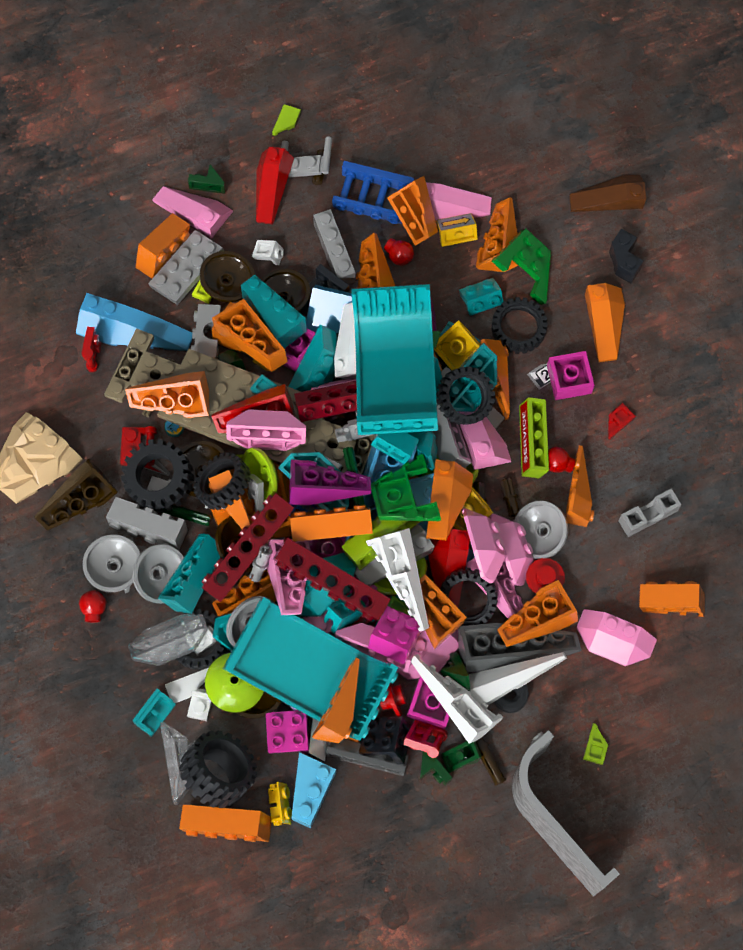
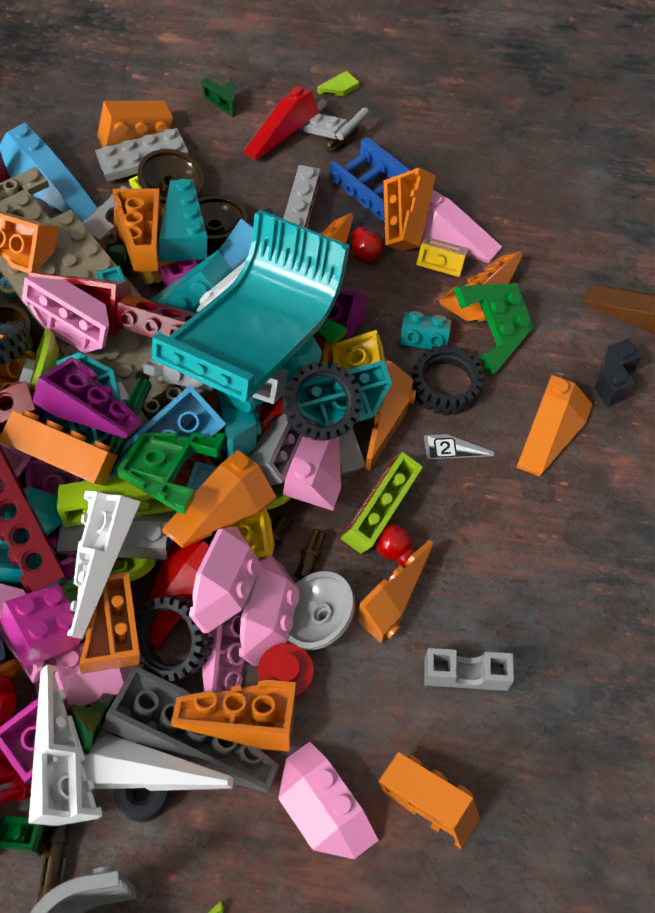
camera: 30 degrees right, 10 degrees down
bright pink wedge [152,186,233,239] -> none
white bracket [252,240,284,265] -> none
teal hinge [370,432,419,464] -> none
dark pink brick [547,351,595,400] -> none
red tile [608,403,636,440] -> none

